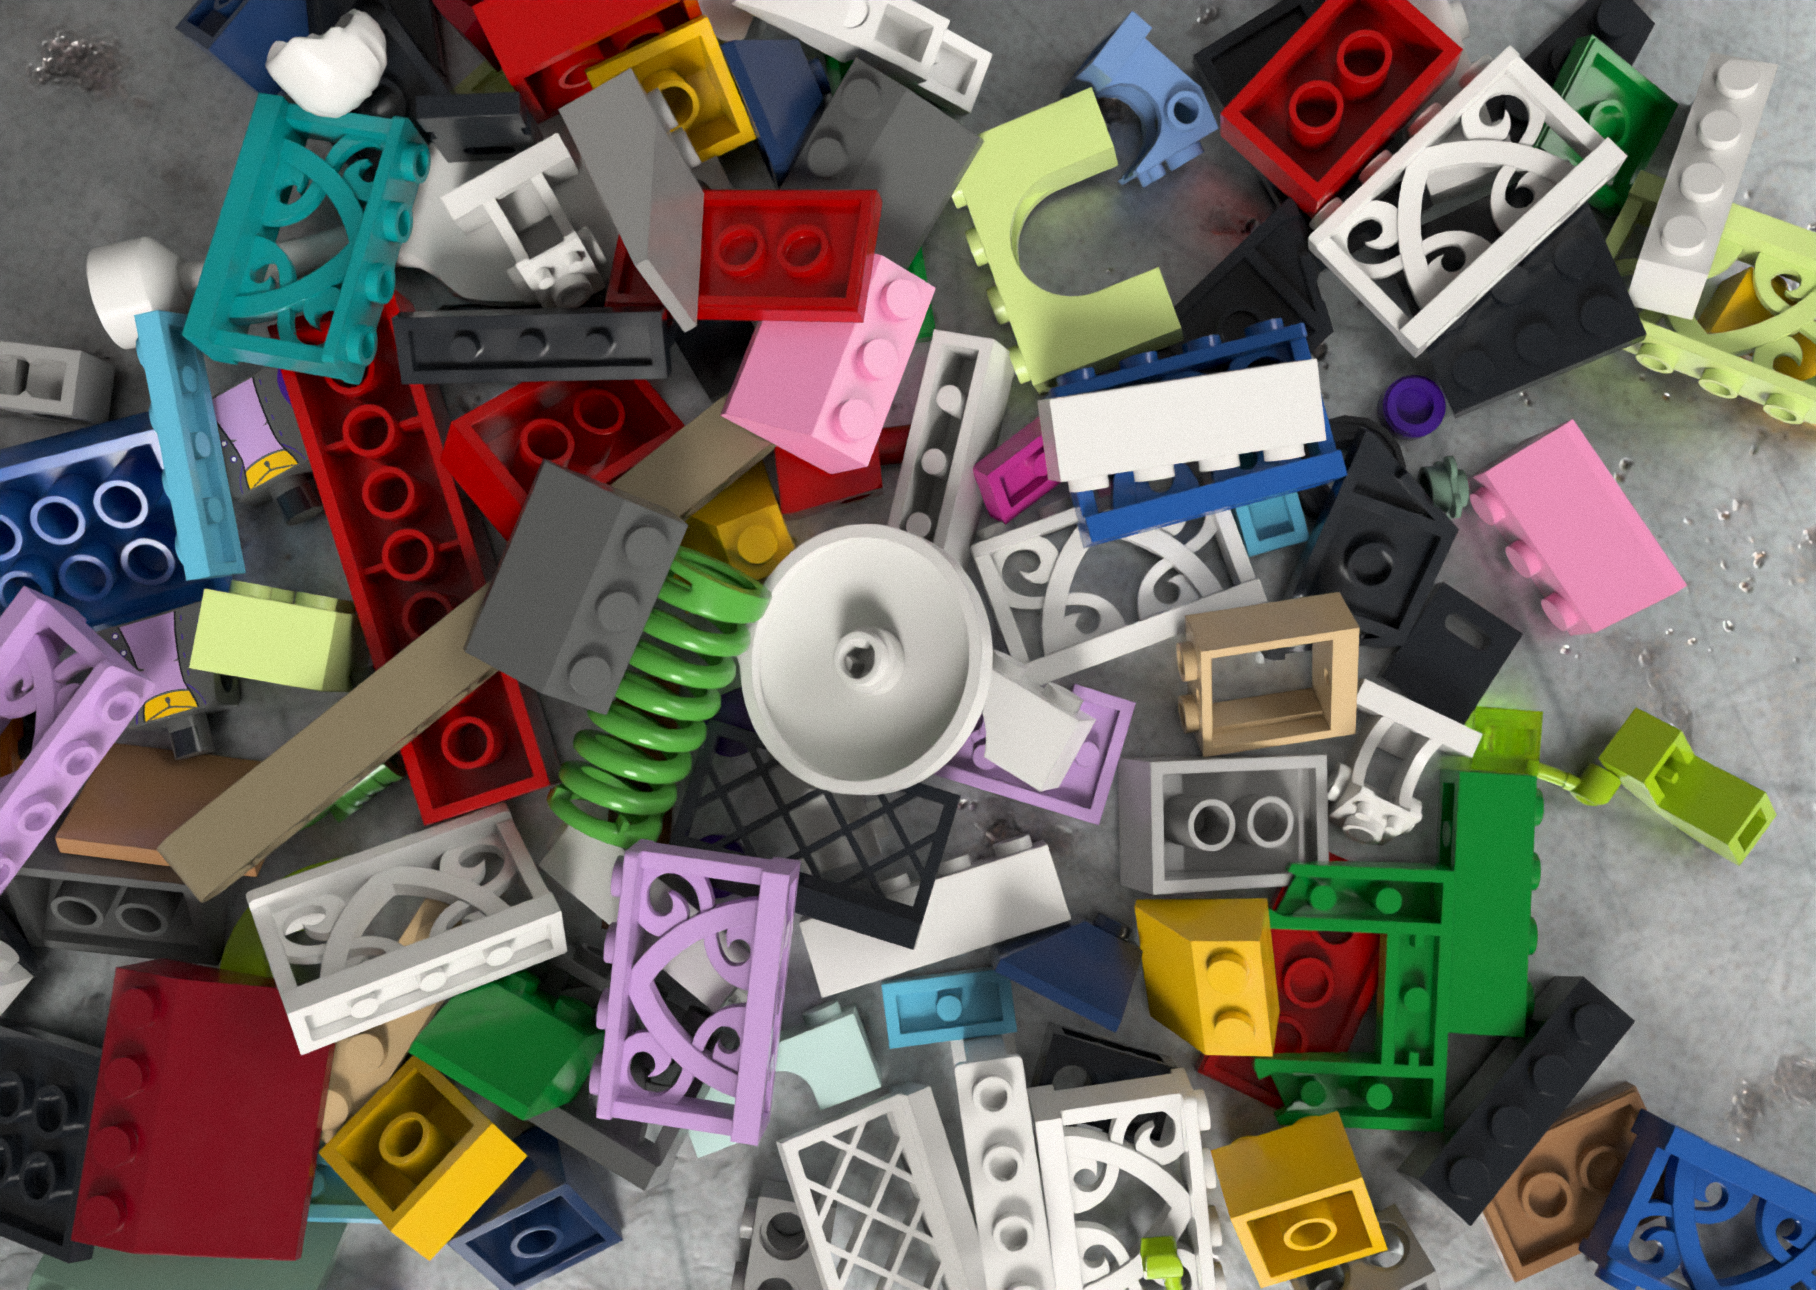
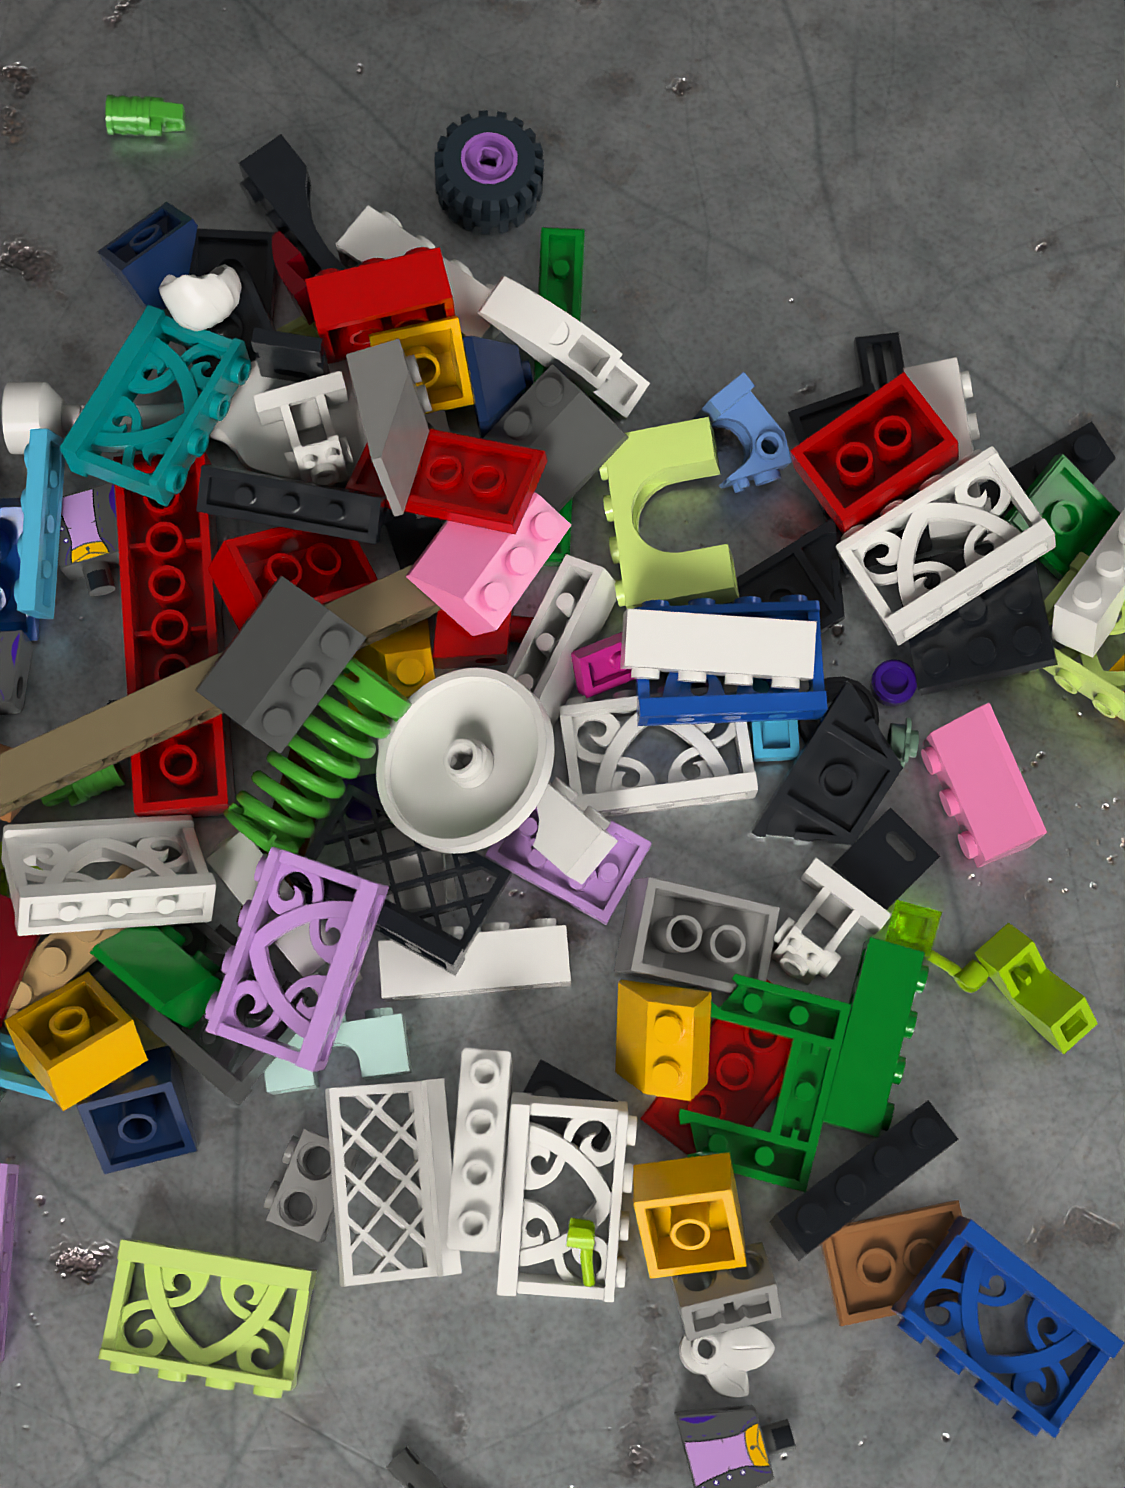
camera: 15 degrees right, 10 degrees down
yellowish green brick [189,580,370,692] -> none
medium azure plate [881,966,1017,1049] -> none
dark blue slope [988,912,1143,1033] -> none
tan window [1176,592,1360,757] -> none

